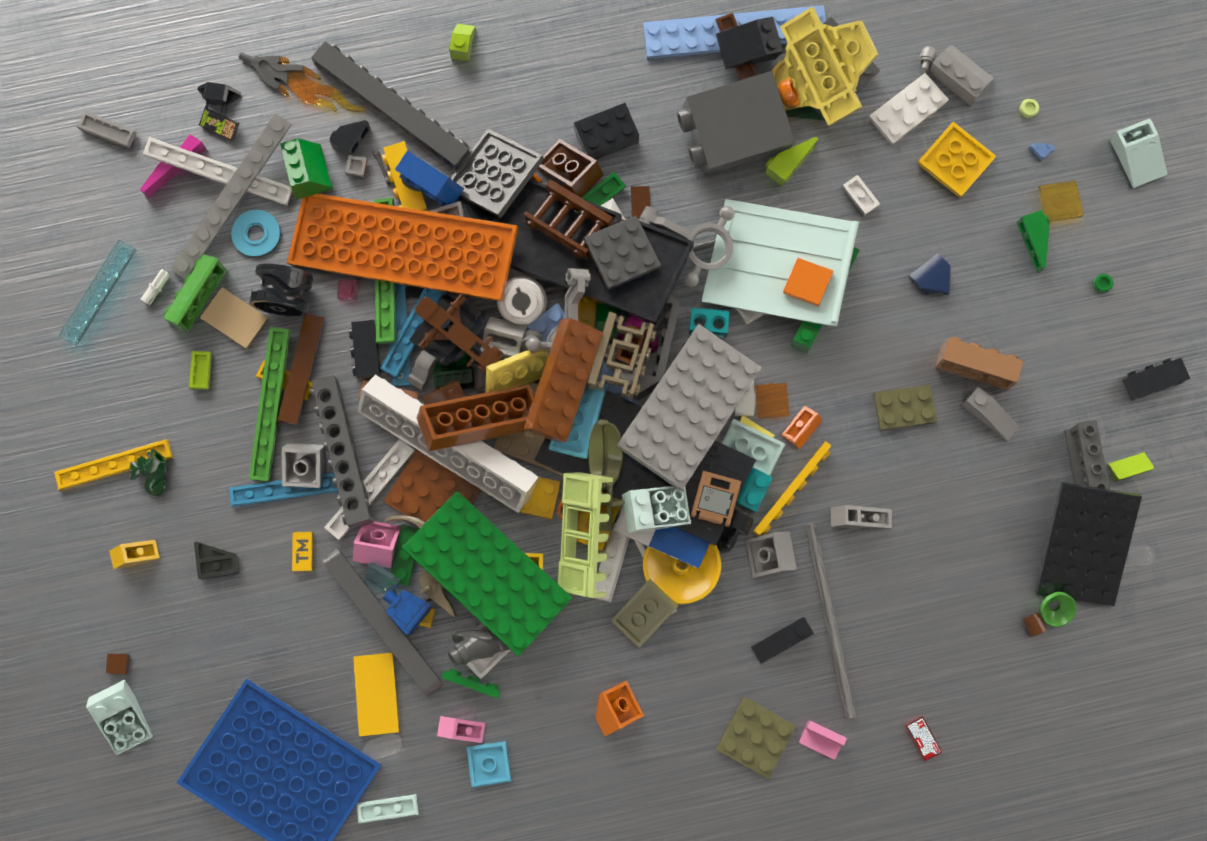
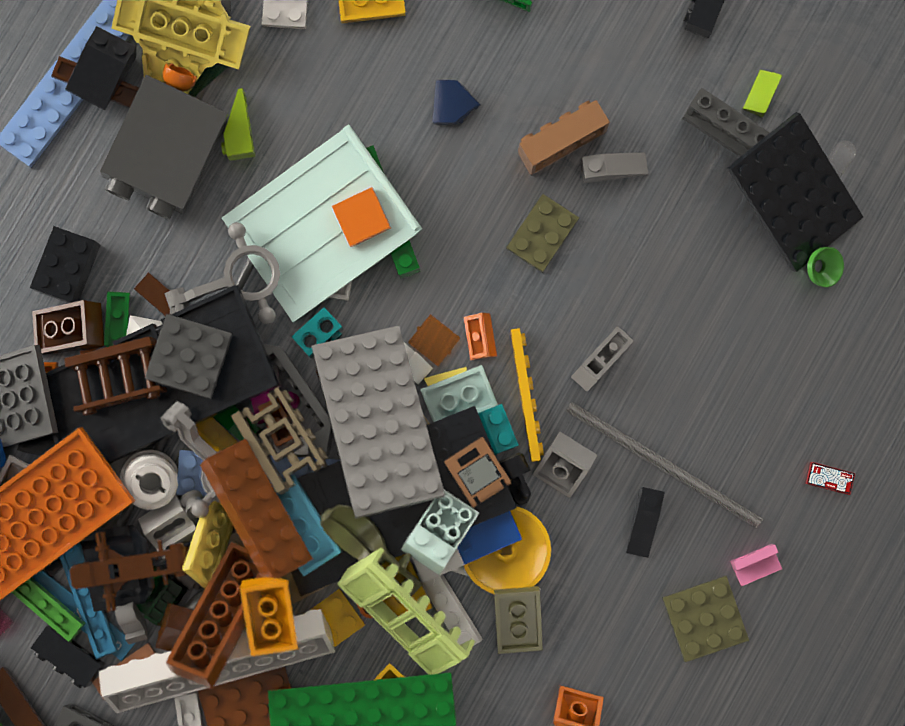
camera: 45 degrees left, 5 degrees up
white plate [842,175,880,216] -> none
reddish brown gear [1023,612,1047,637] -> none
none -> light orange slope [240,577,298,656]

